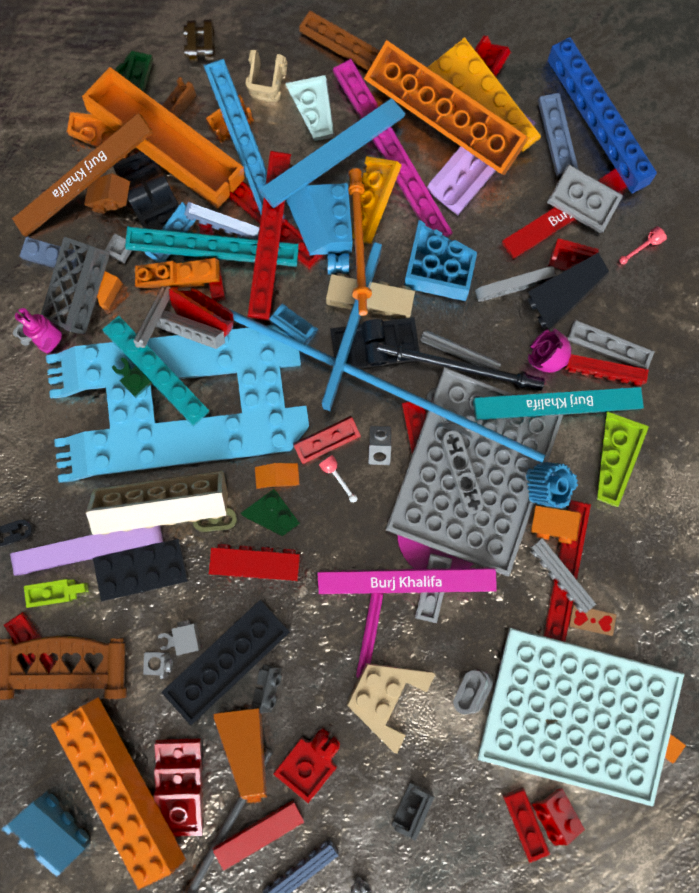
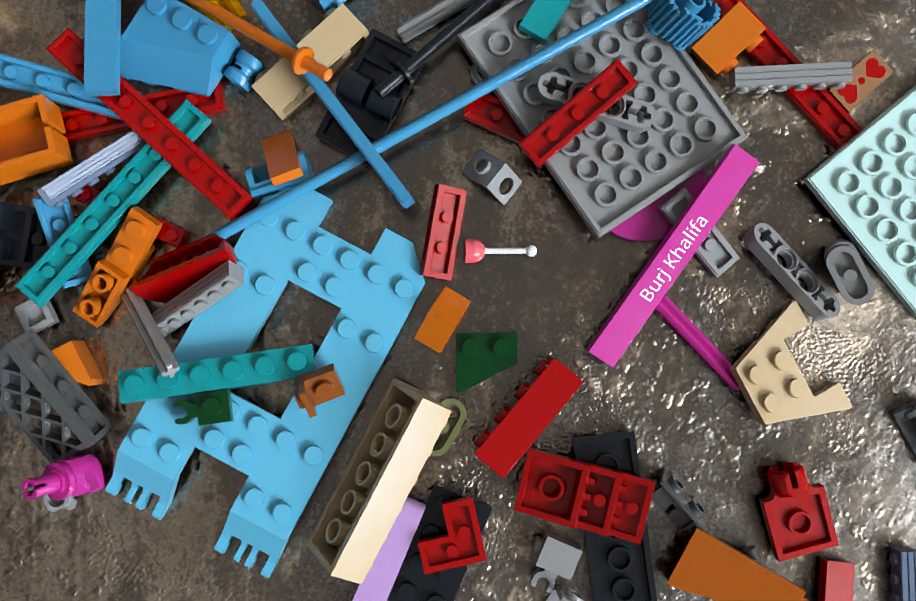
camera: 50 degrees left, 5 degrees up
none -> orange tile [261,130,303,186]
none -> dark orange bracket [294,363,346,418]
none -> red plate [418,495,487,574]
none -> red slope [513,448,656,544]
none -> red tile [518,58,638,168]
none -> light grey beam [744,223,840,322]

